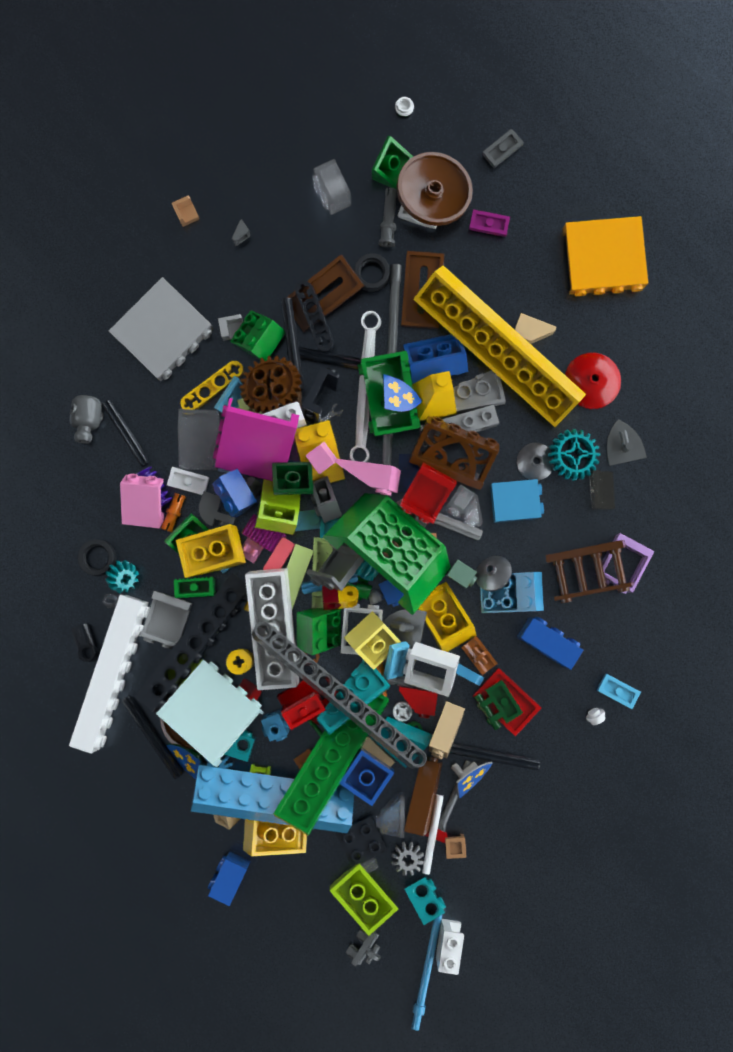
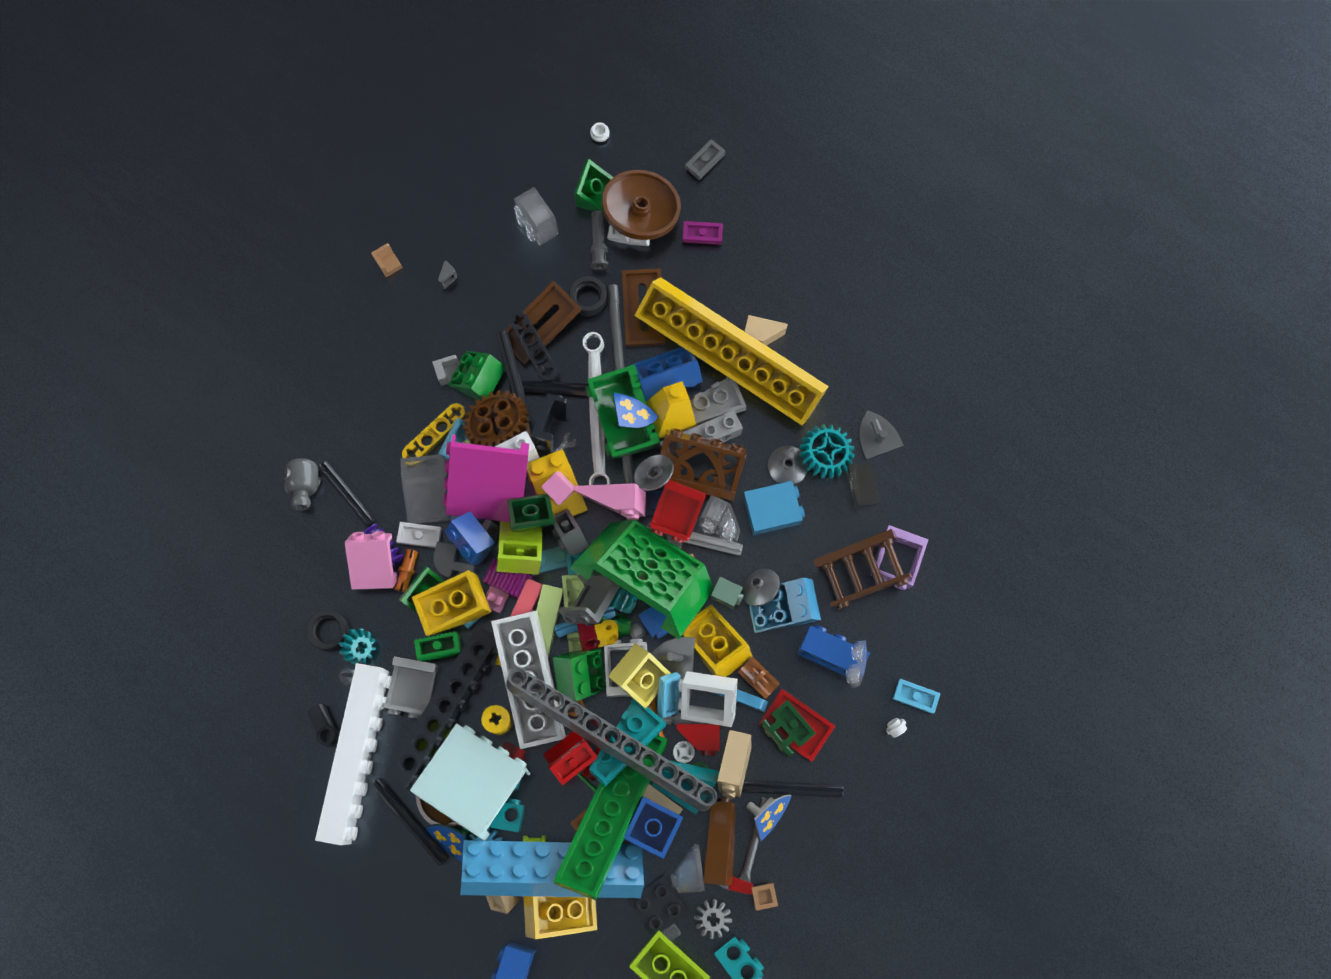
camera: 10 degrees left, 10 degrees down
light grey panel [109,277,213,382] -> none
dark azure brick [261,708,290,742] -> none
white bar [422,794,443,874] -> none
light orange panel [563,216,648,297] -> none
red dish [565,353,621,409] -> none
none -> flat silver dish [634,455,674,491]
none -> clear slope [846,640,867,688]

